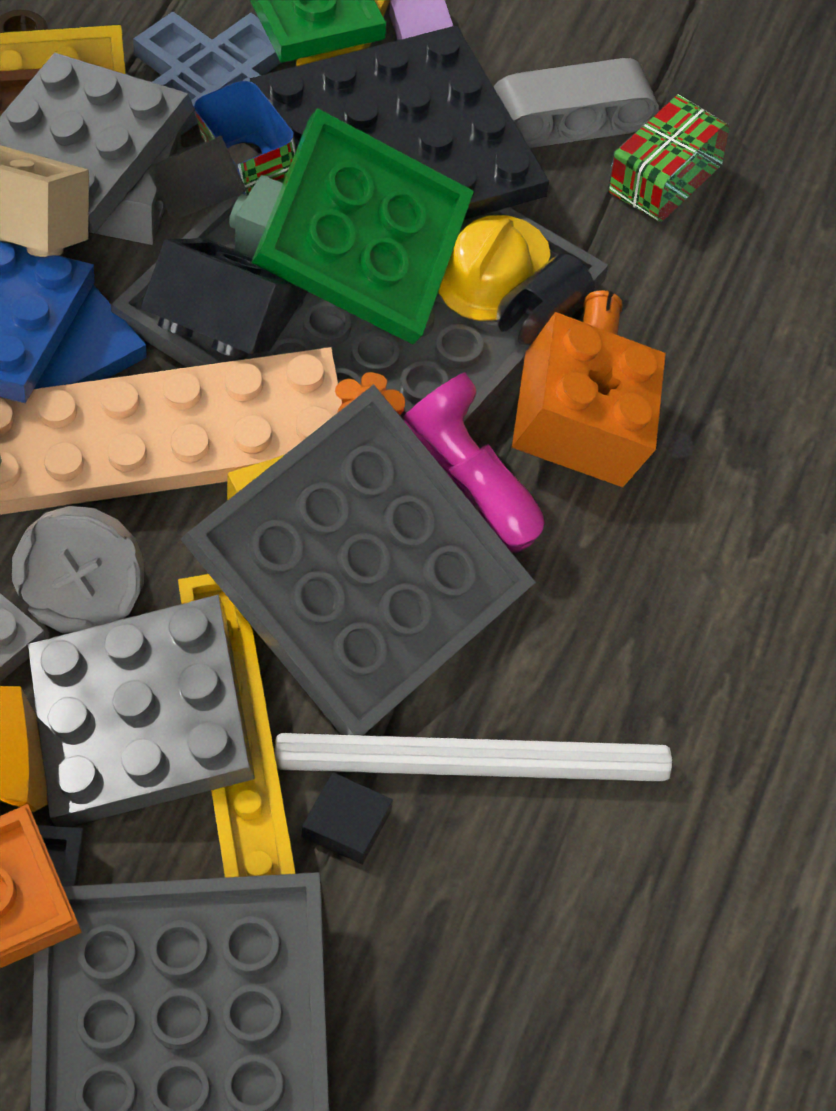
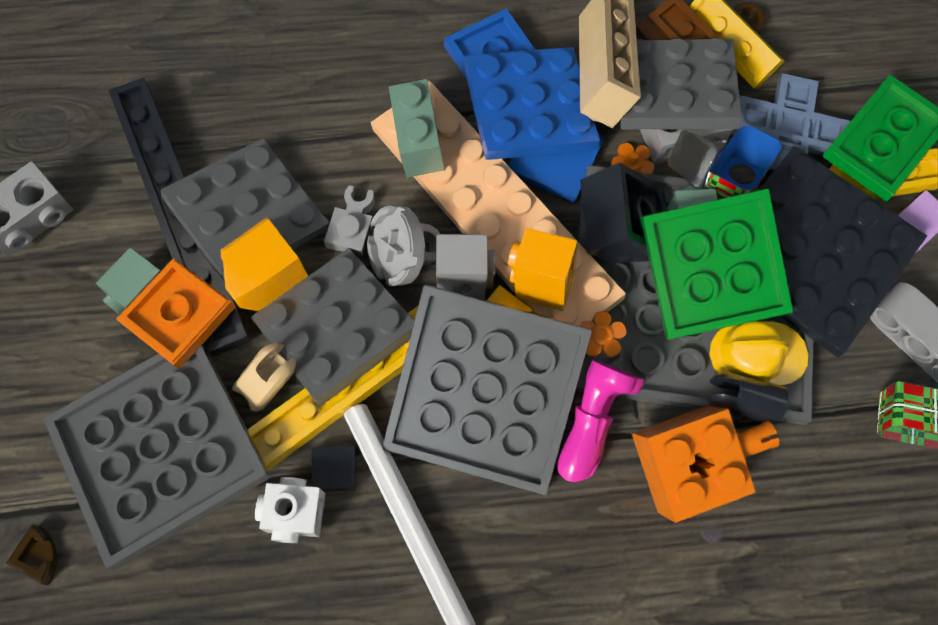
camera: 65 degrees right, 15 degrees up
none -> tan piece [232,343,296,412]
none -> white brick [255,477,325,543]
none -> light grey brick [436,235,495,300]
none -> light orange brick [508,227,577,311]
none -> orange plant [611,143,655,174]

